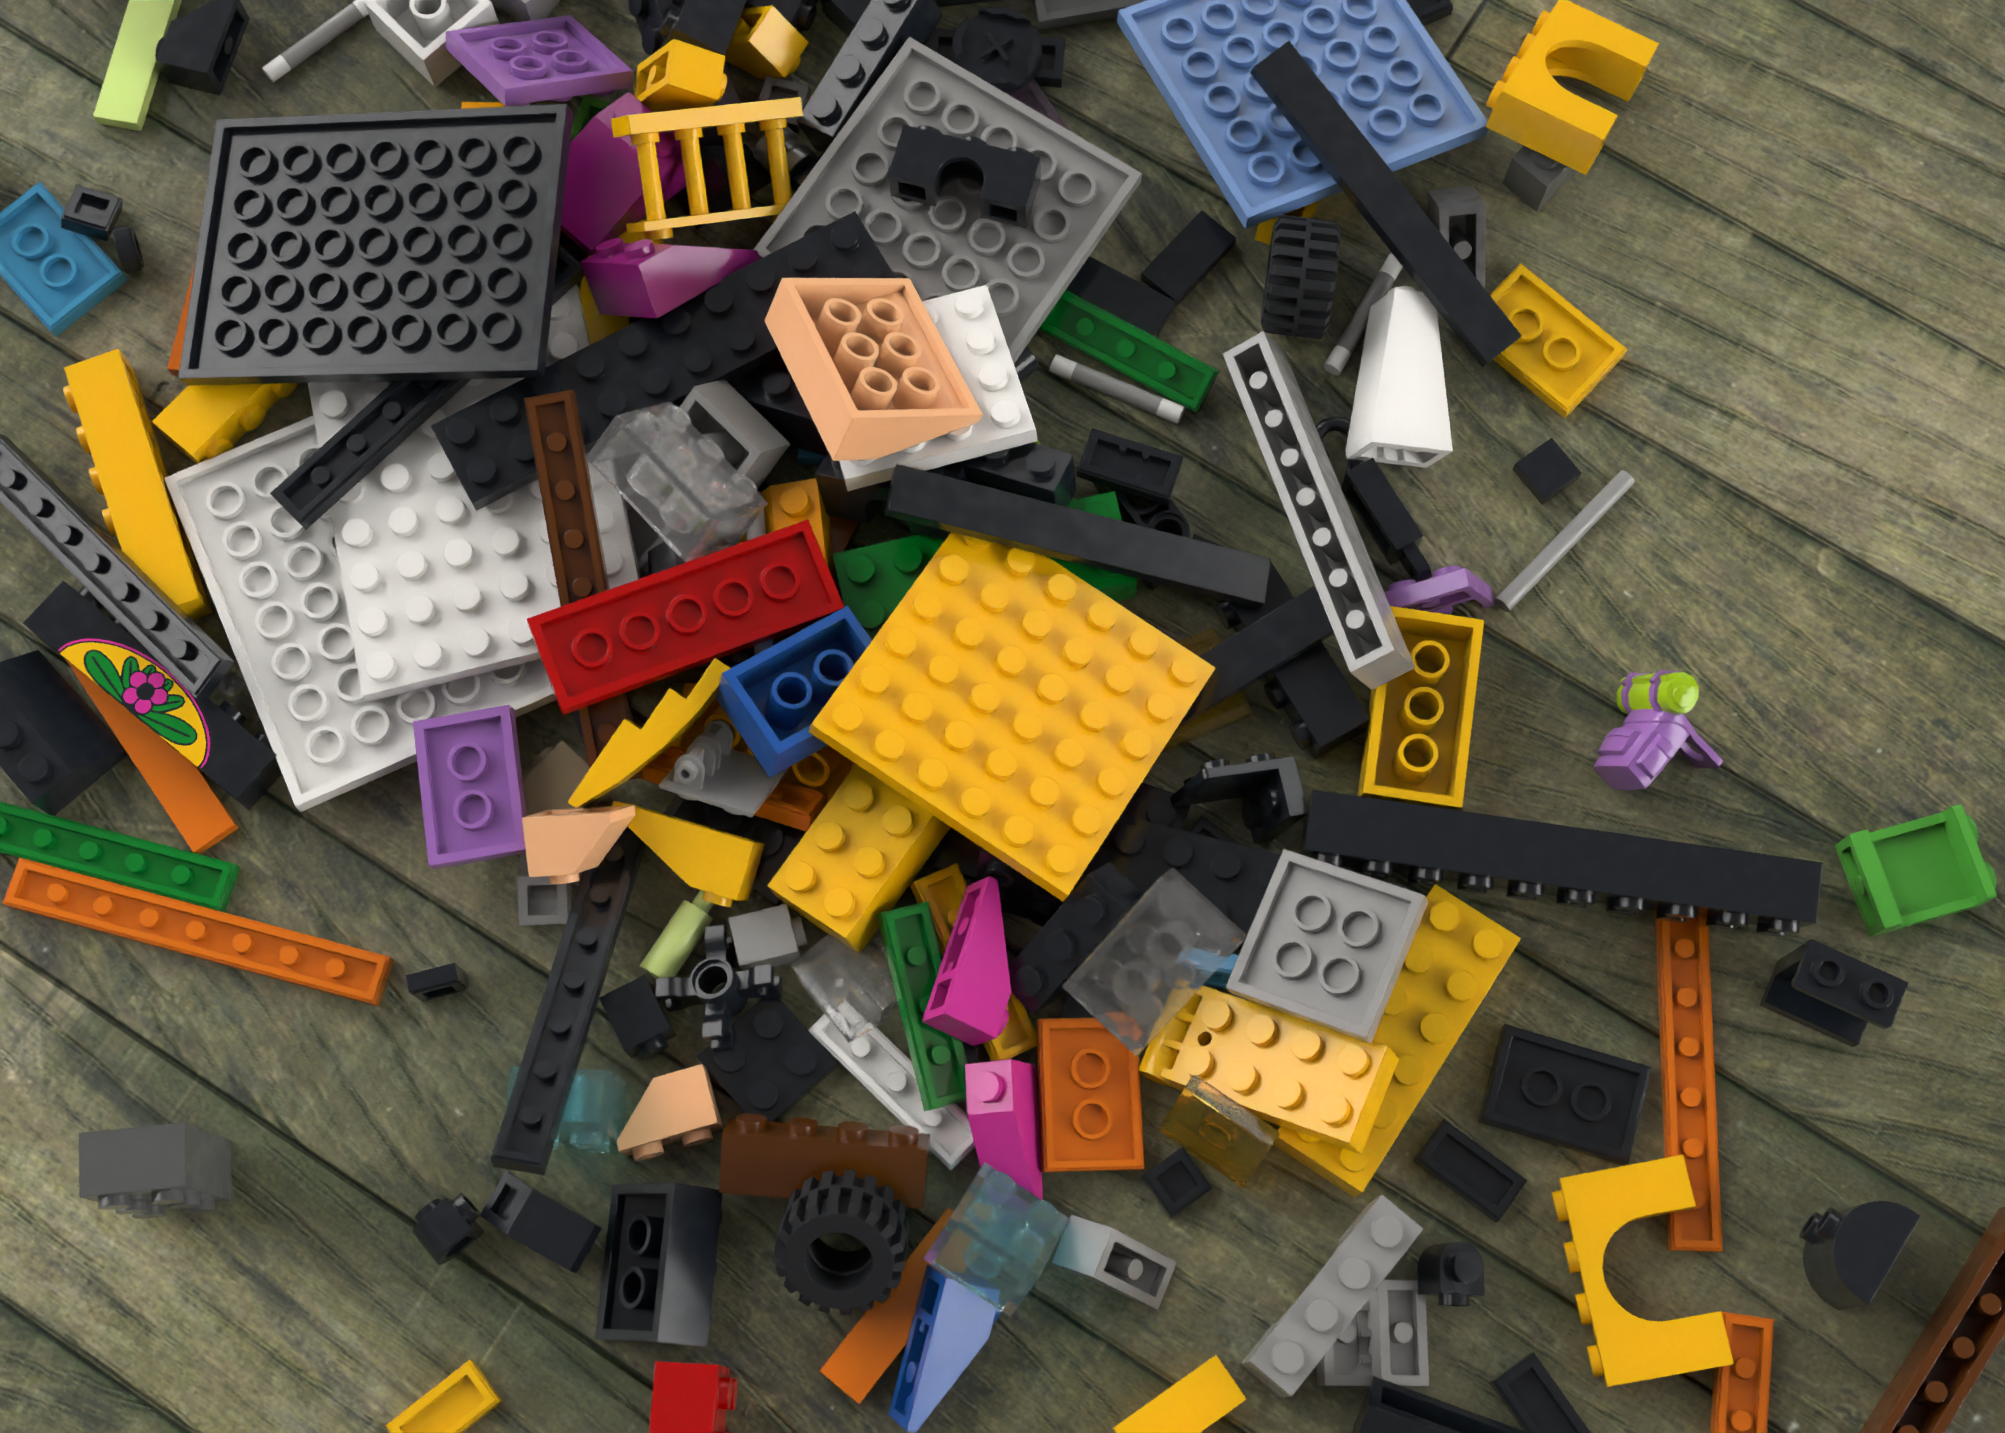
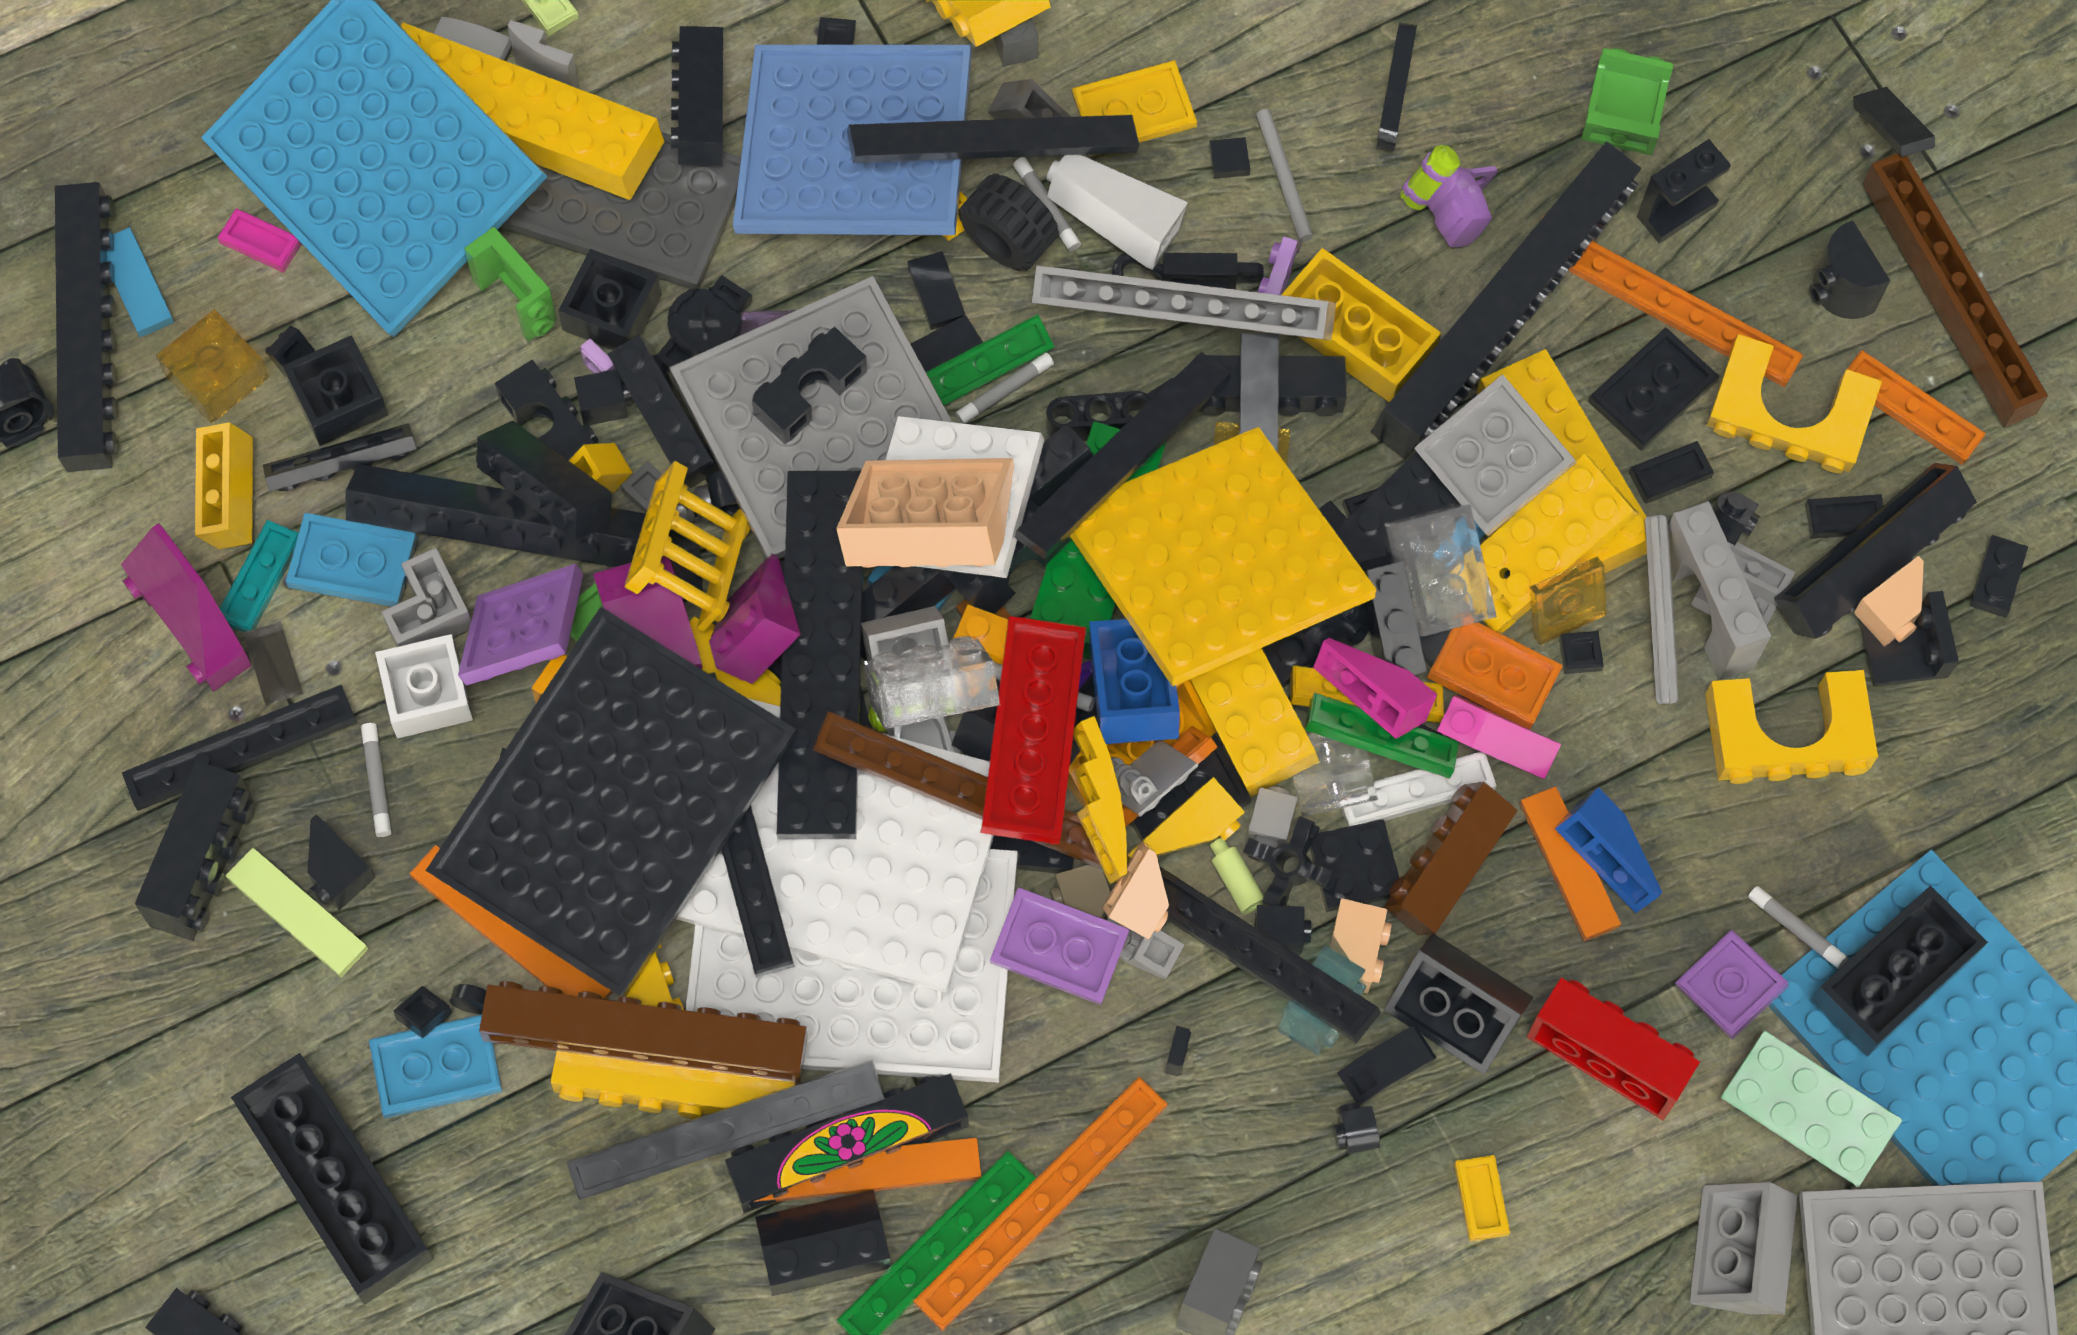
camera: 65 degrees left, 5 degrees down
yellow slope [633,39,727,112] -> none
black tyre [774,1170,910,1315] -> none
clear light blue brick [923,1162,1070,1317] -> none
light grey slope [1051,1215,1177,1310] -> none
black plate [1077,428,1183,505] -> none
black bracket [1170,753,1309,843] -> none
none -> reddish brown brick [479,981,808,1083]
none -> black beam [1376,22,1417,151]
none -> light grey axle [1645,515,1679,704]

